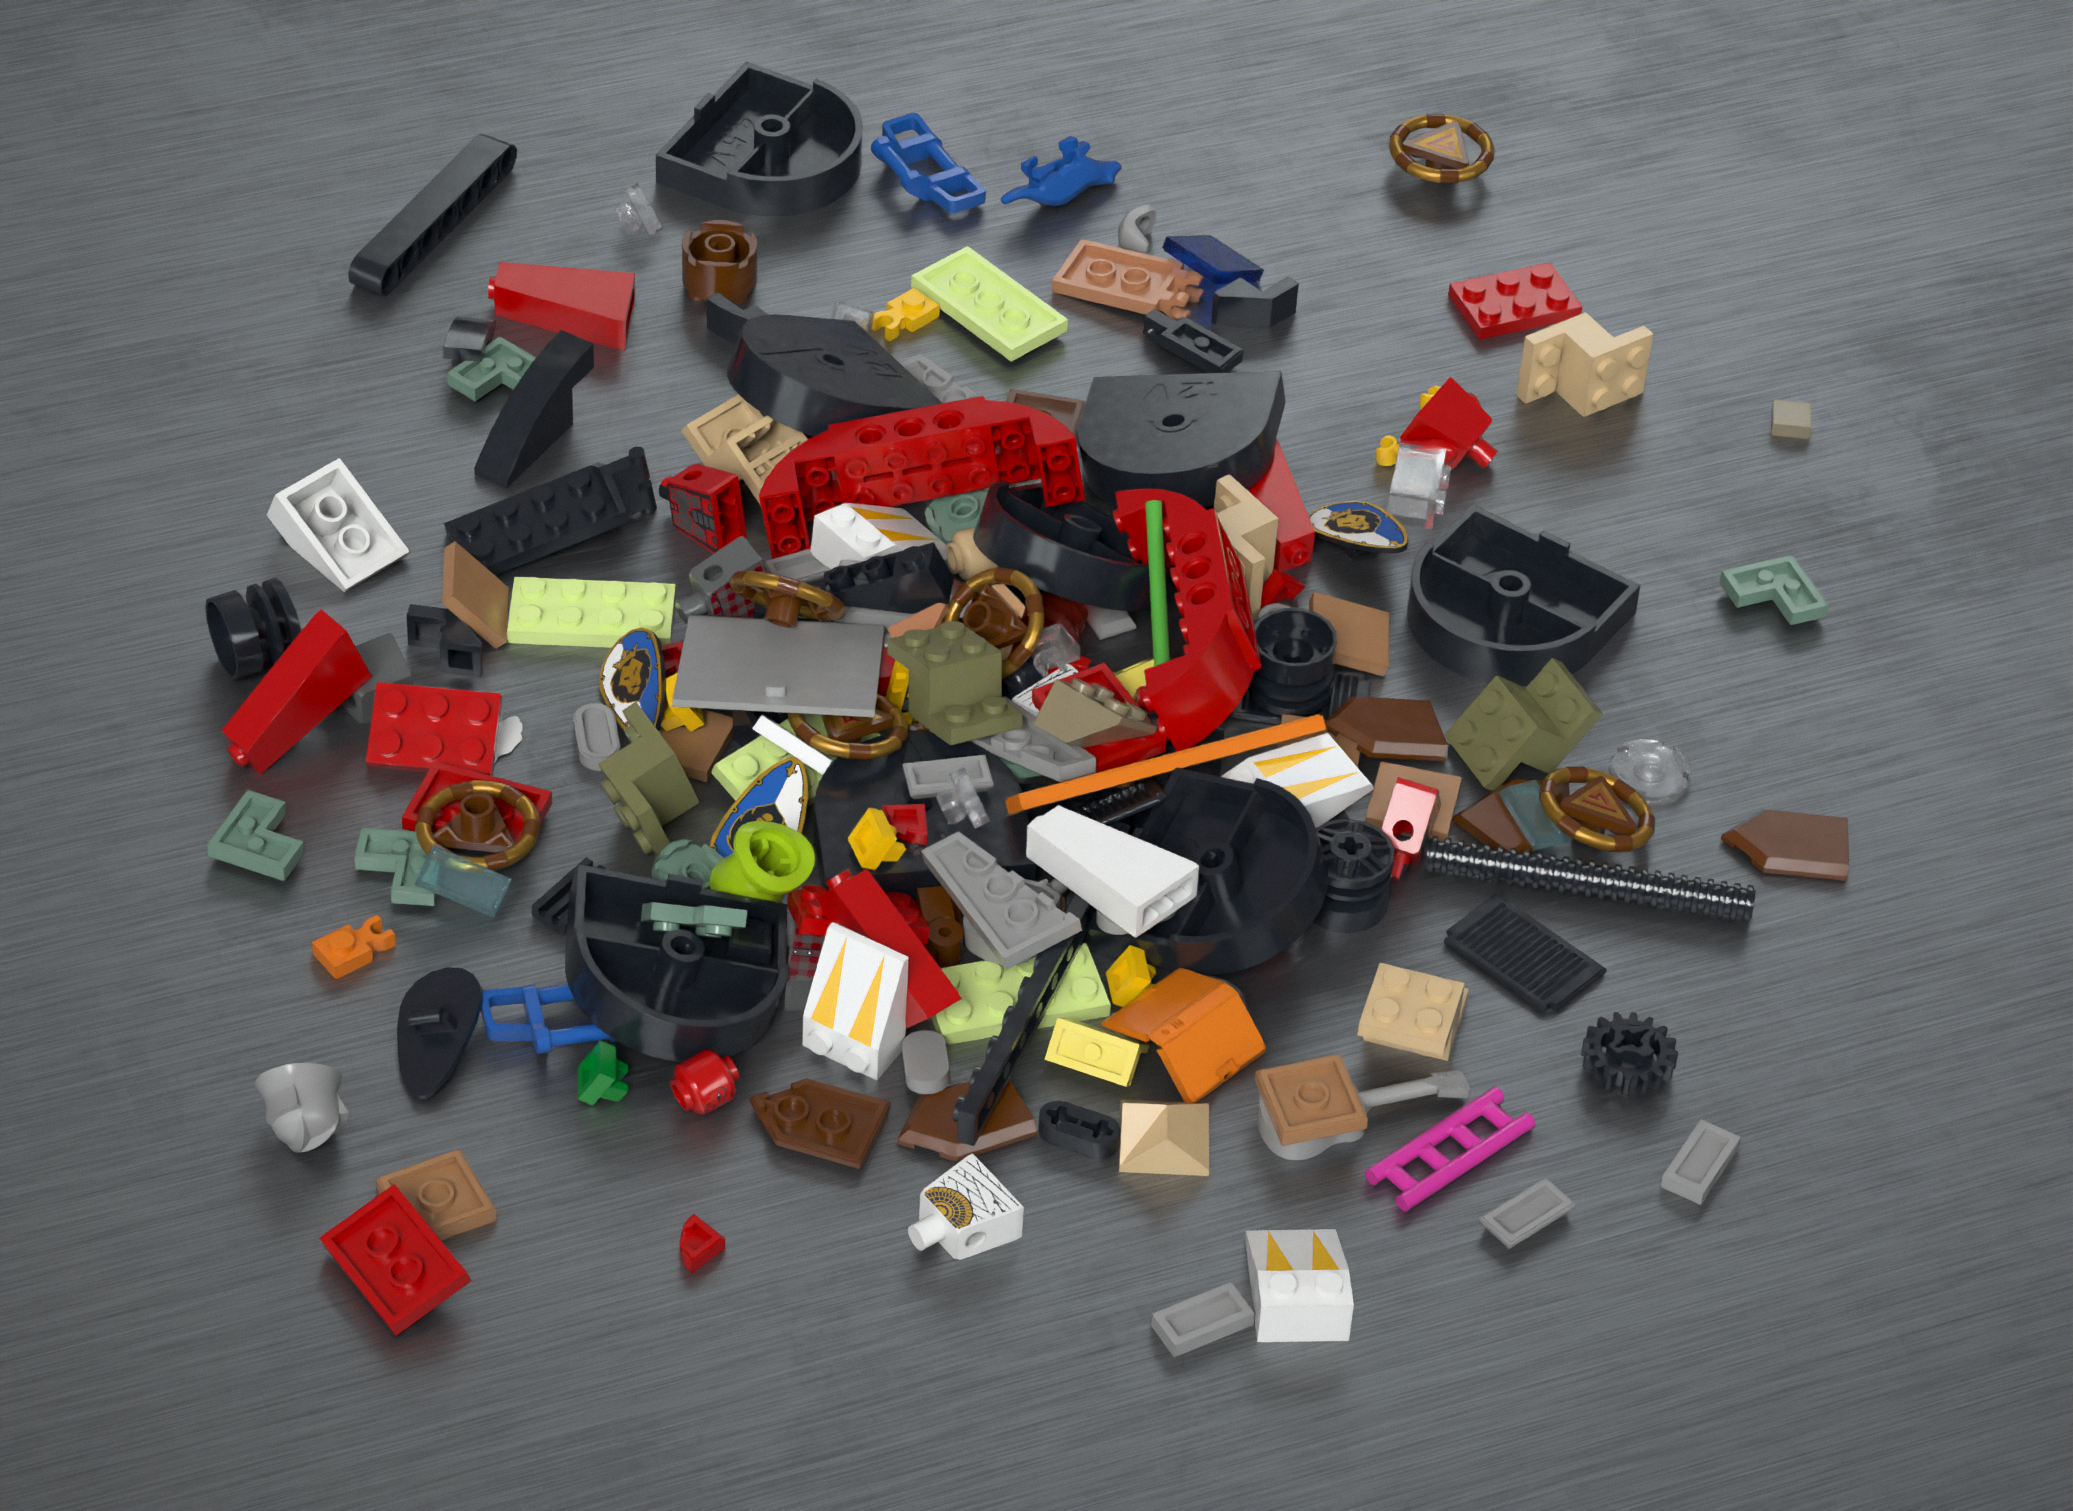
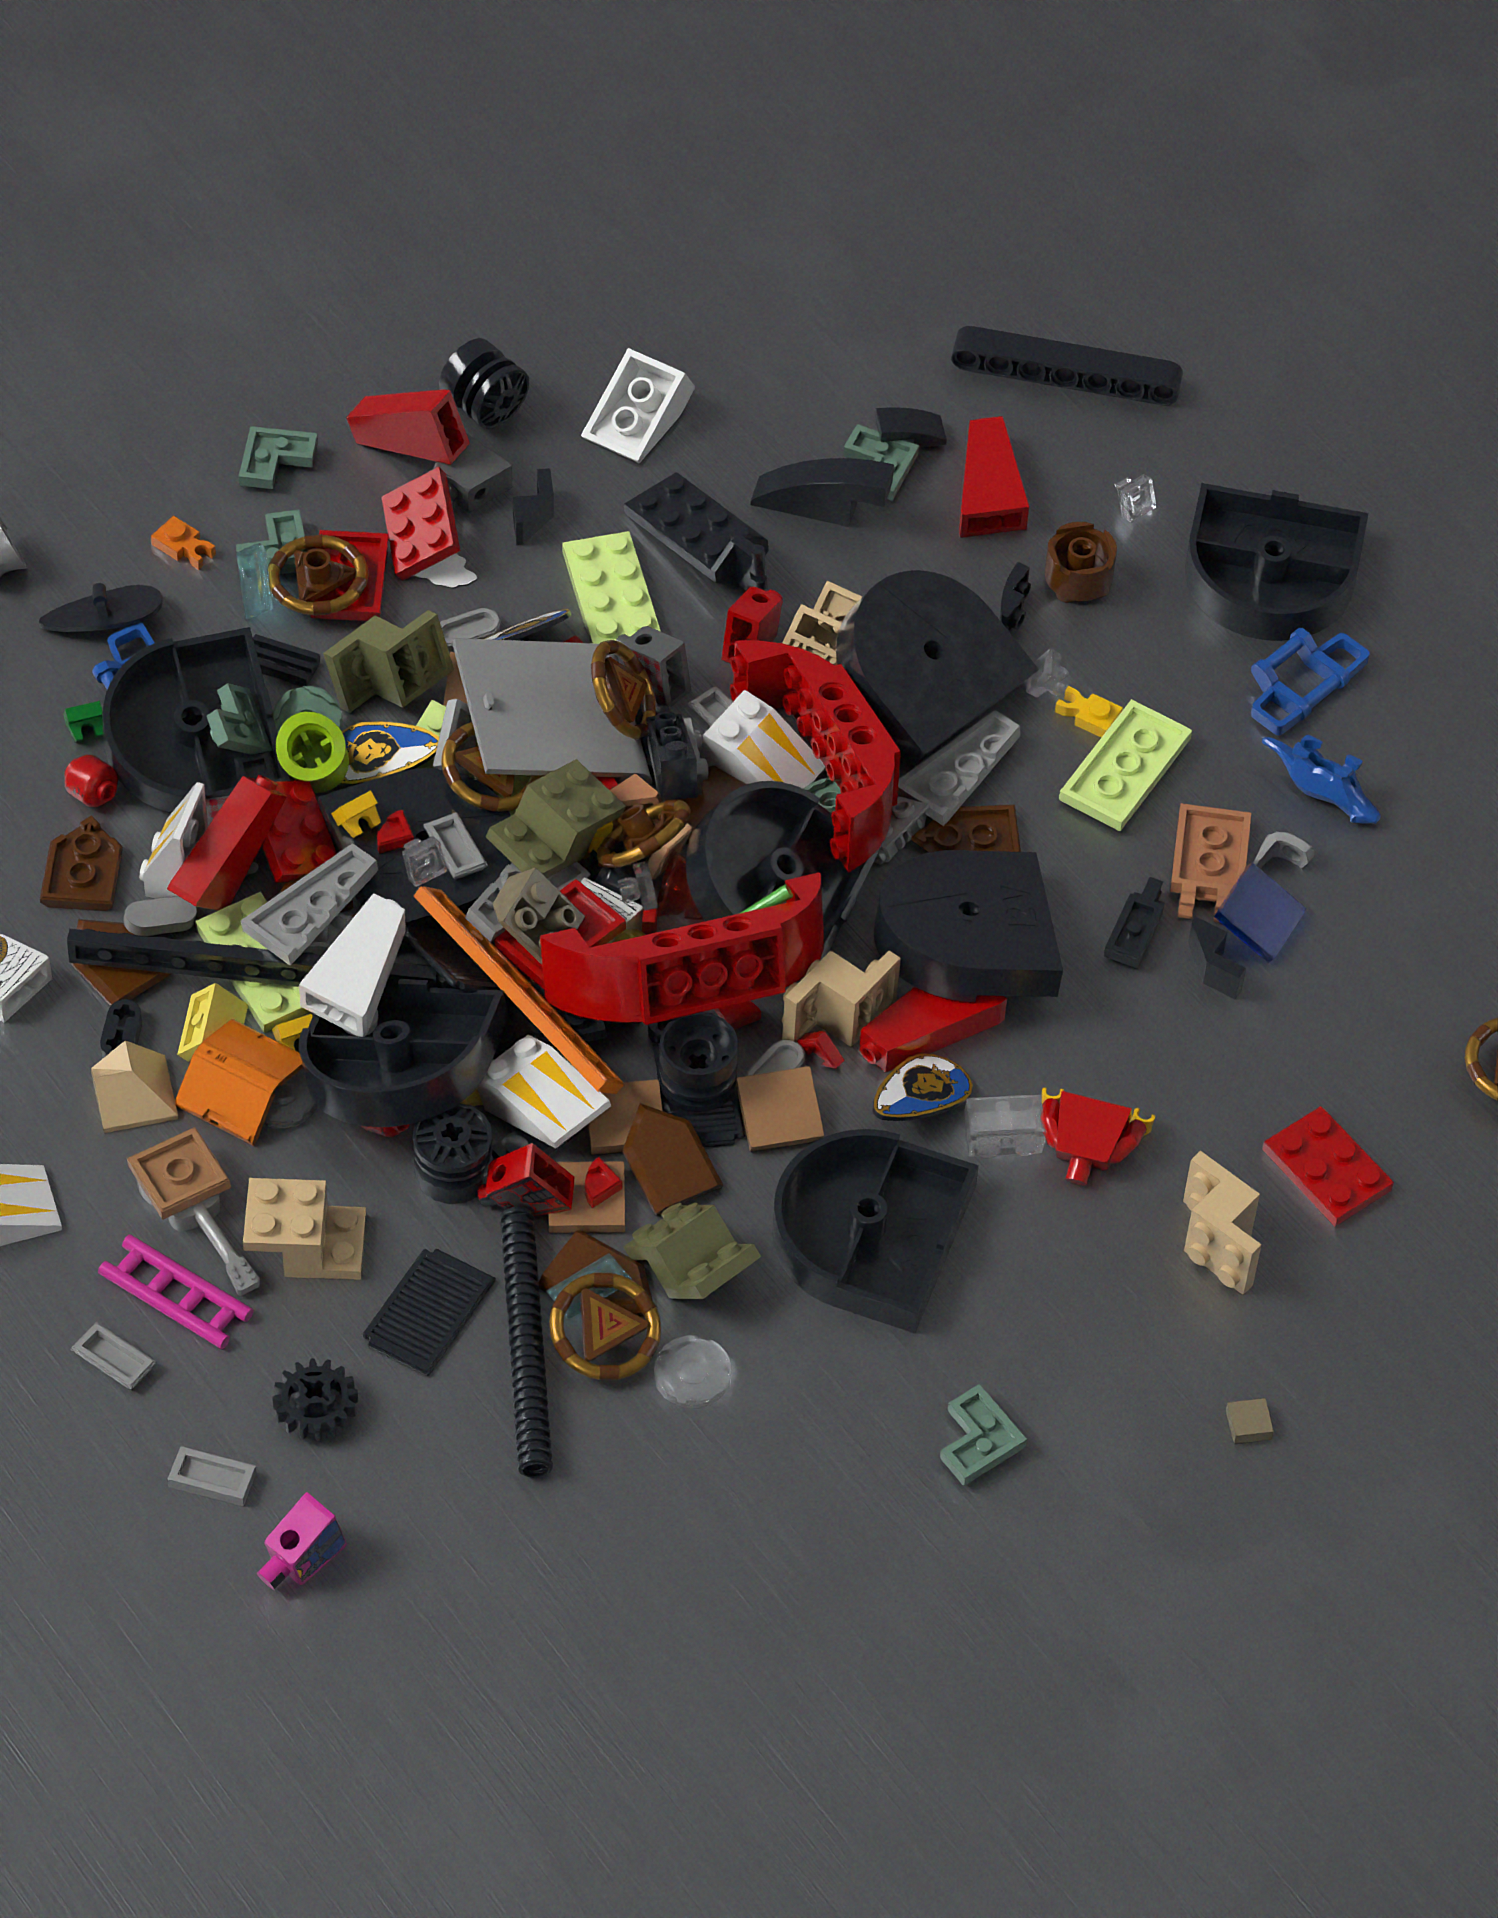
camera: 75 degrees right, 10 degrees up
medium nougat tile [442,541,509,649] -> none
reddish brown tile [1721,810,1849,881] -> none
none -> dark pink torso [257,1492,347,1590]
none -> red tile [584,1157,623,1208]

